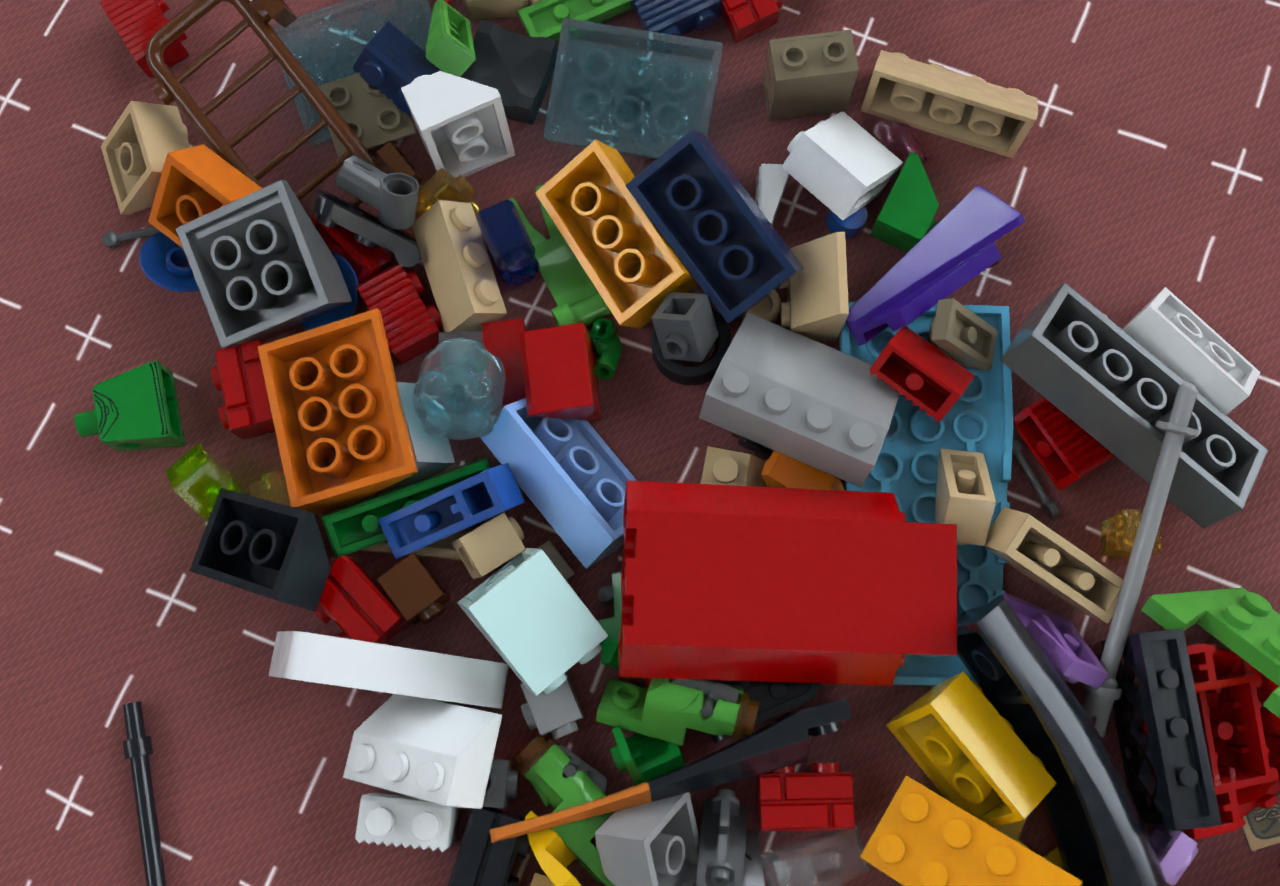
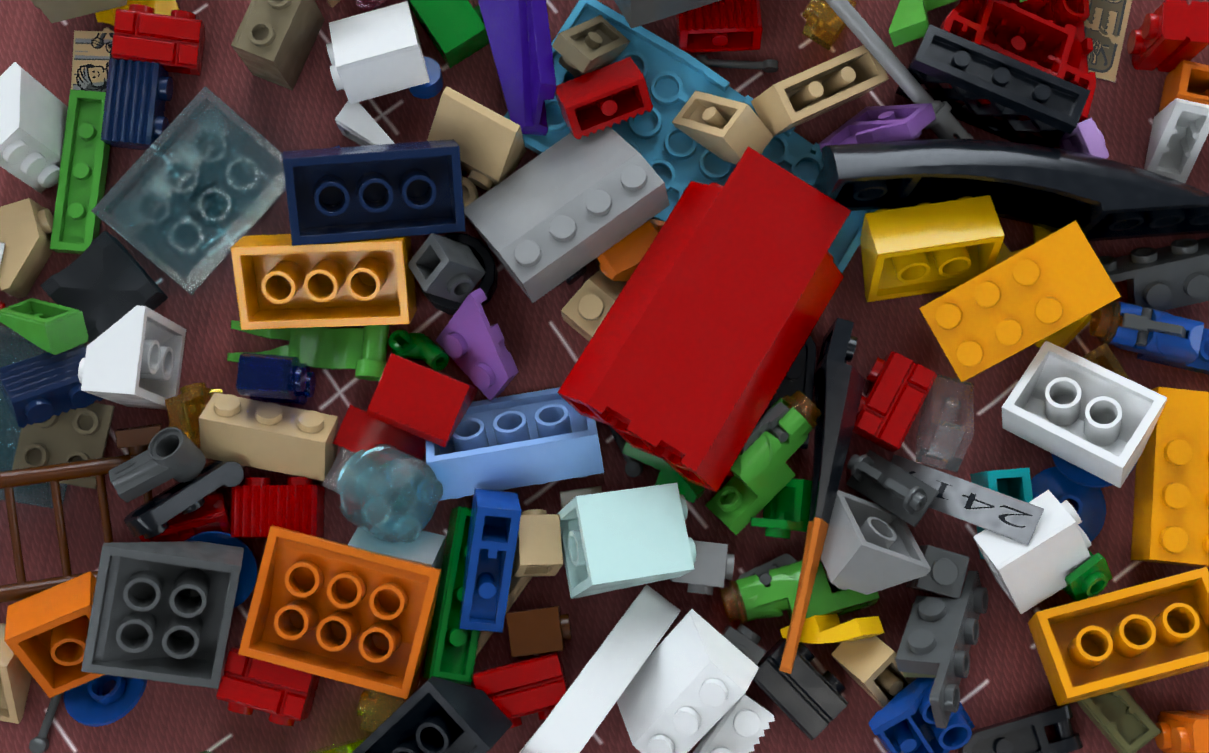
camera: 60 degrees left, 5 degrees up
none -> medium lavender wing [436,288,519,401]

